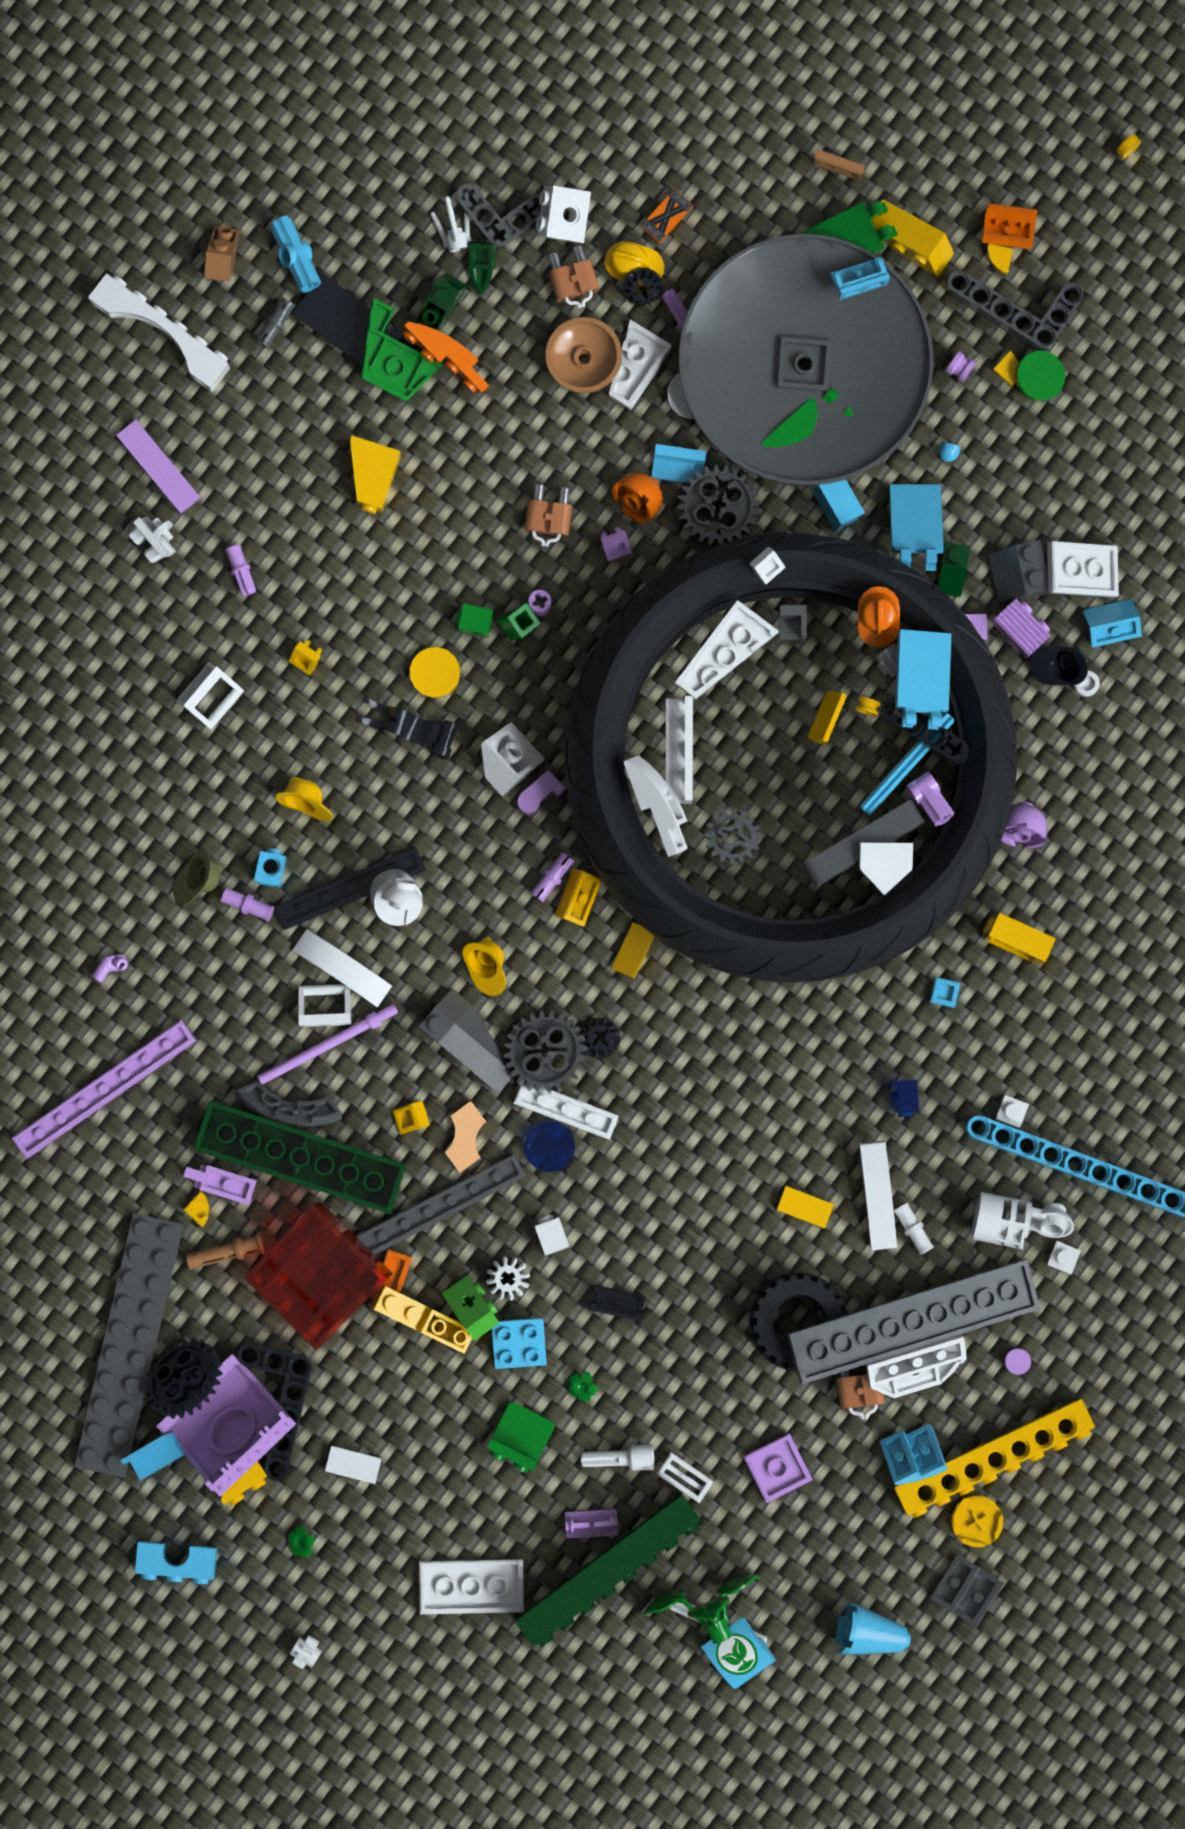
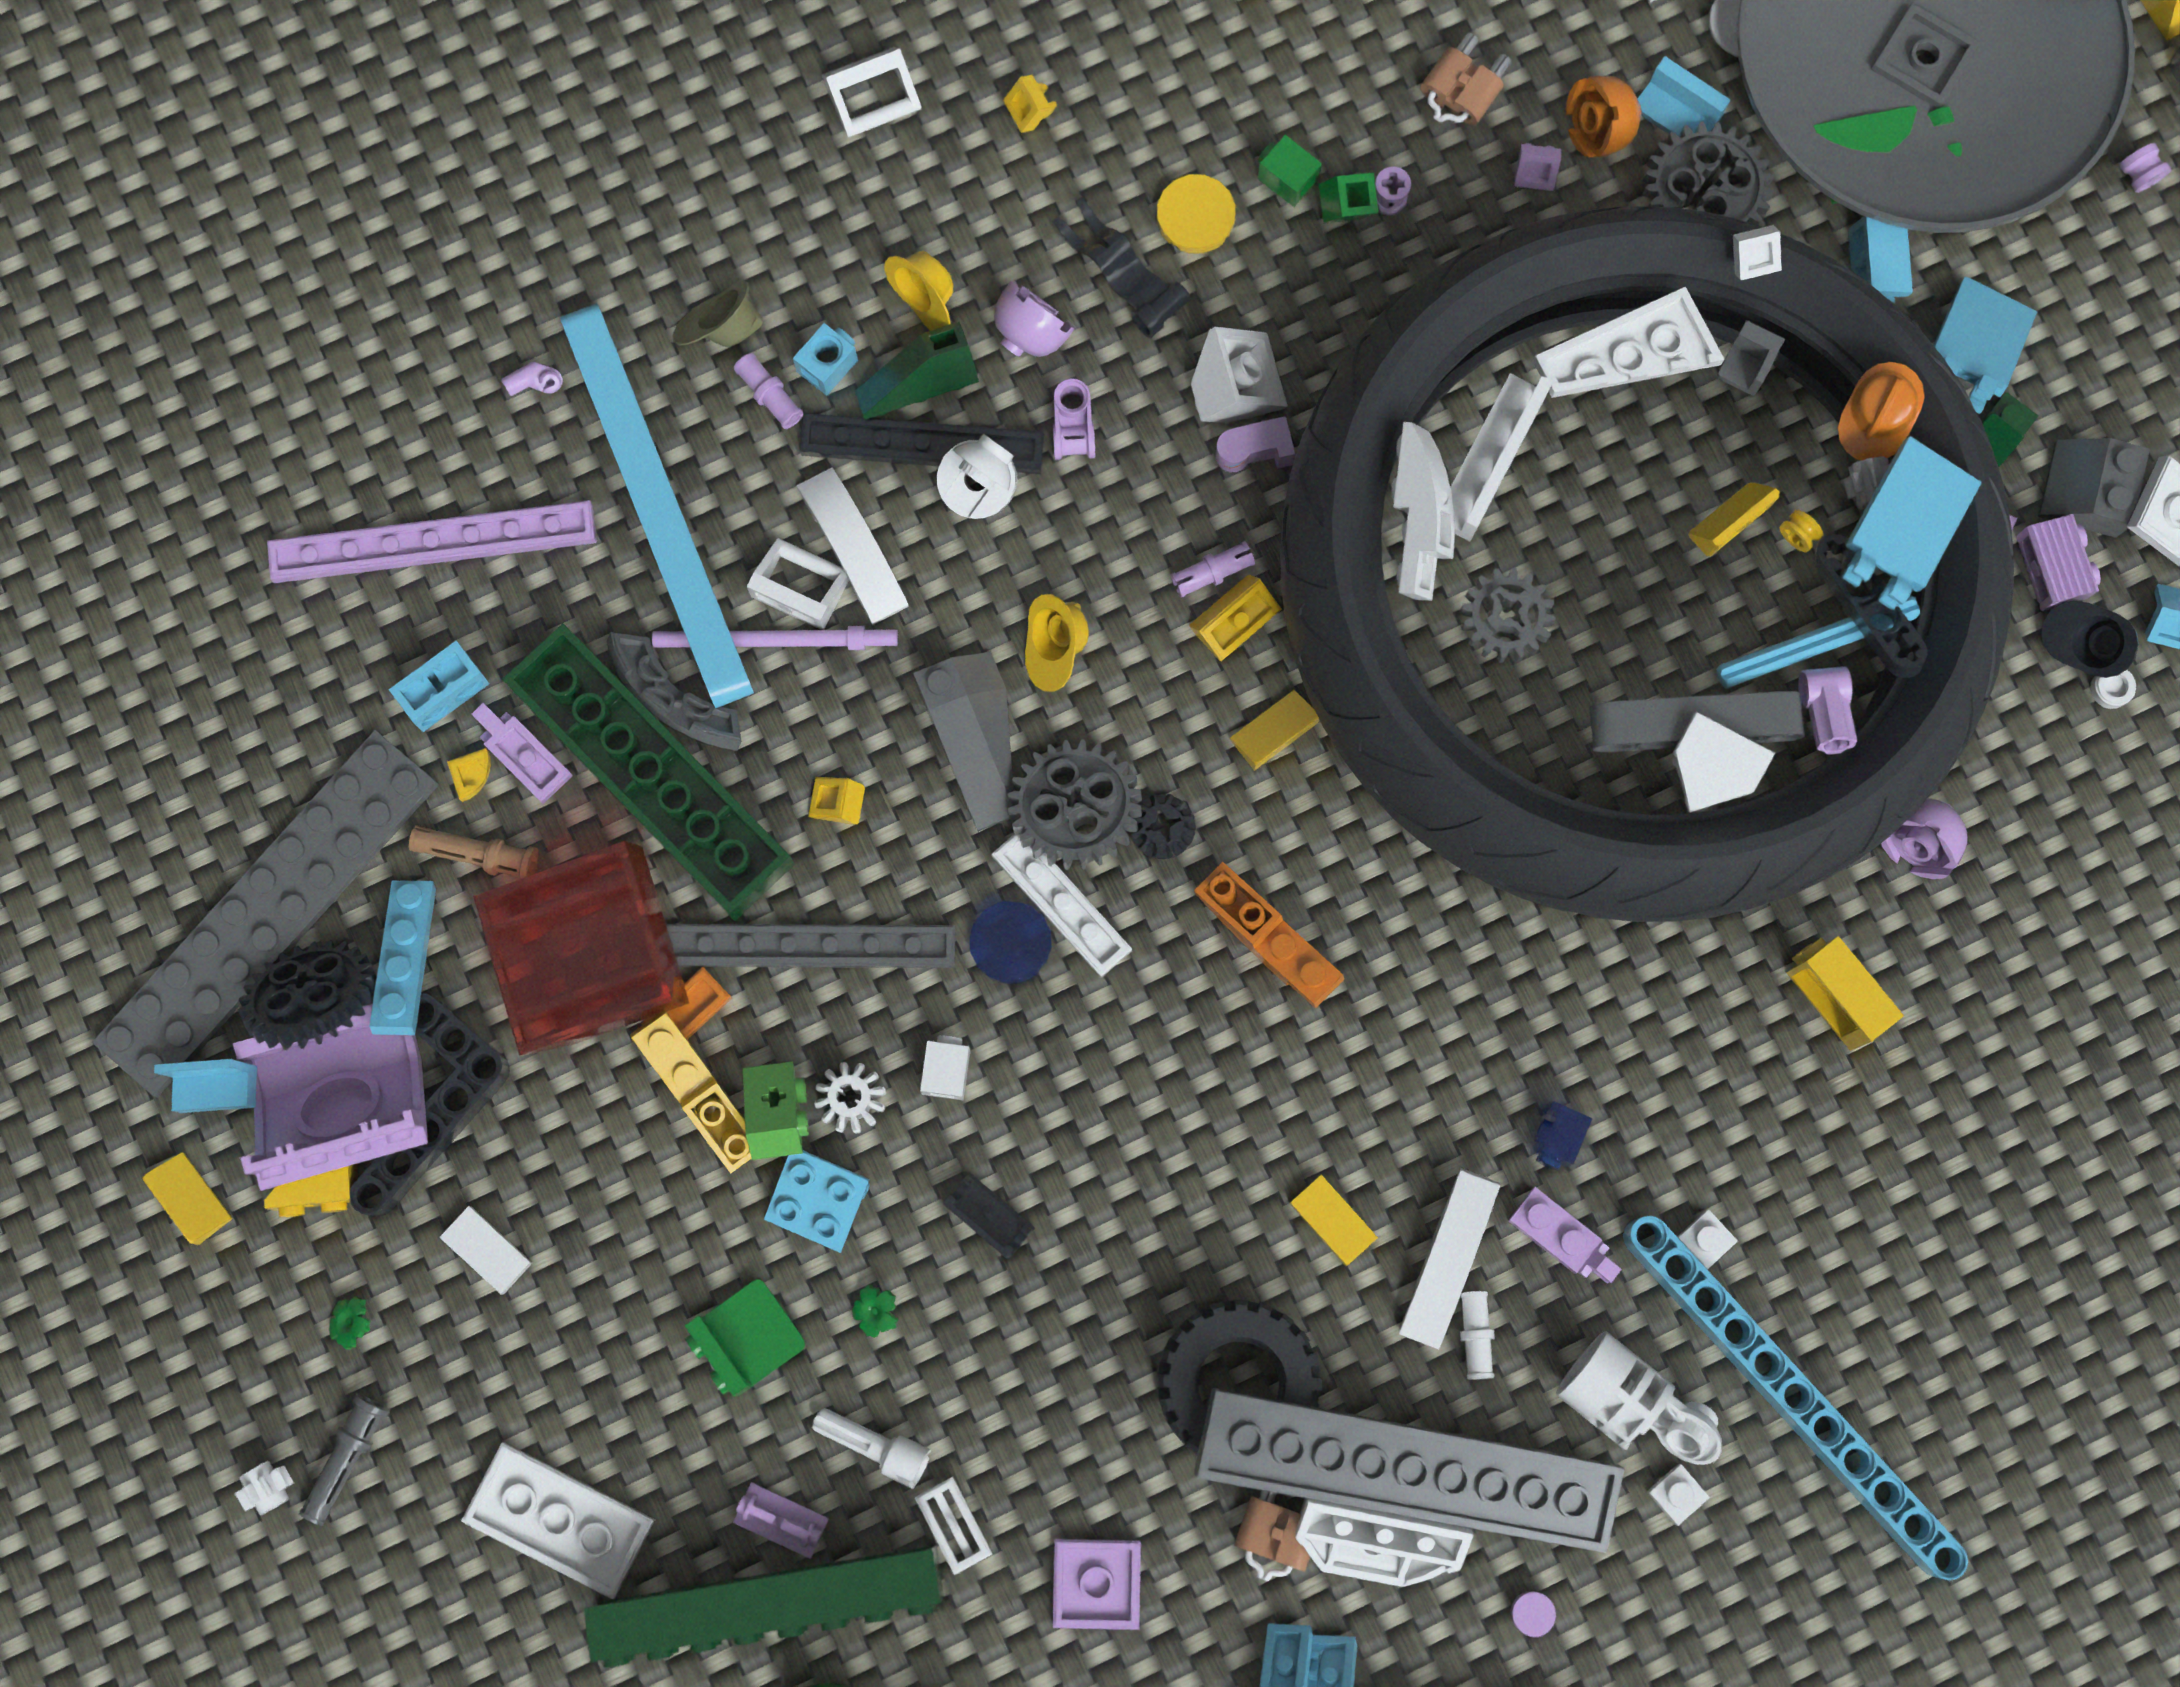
camera: 30 degrees right, 5 degrees down
medium azure arch [135,1541,218,1584] -> none
light nougat tile [445,1101,486,1173] -> none
medium azure tile [929,977,960,1008] -> none
medium azure hinge [939,442,961,462] -> none
none -> yellow slope [142,1152,233,1245]
none -> dark grey pin [298,1394,391,1526]
none -> medium azure plate [369,881,436,1035]
none -> medium azure brick [389,641,490,732]
none -> medium azure beam [560,303,754,708]
none -> dark green slope [855,322,979,420]
none -> lavender cylinder [994,280,1075,357]
none -> lavender piece [1053,379,1095,460]
none -> orange slope [1194,862,1344,1009]
none -> lavender hinge [1508,1187,1622,1284]

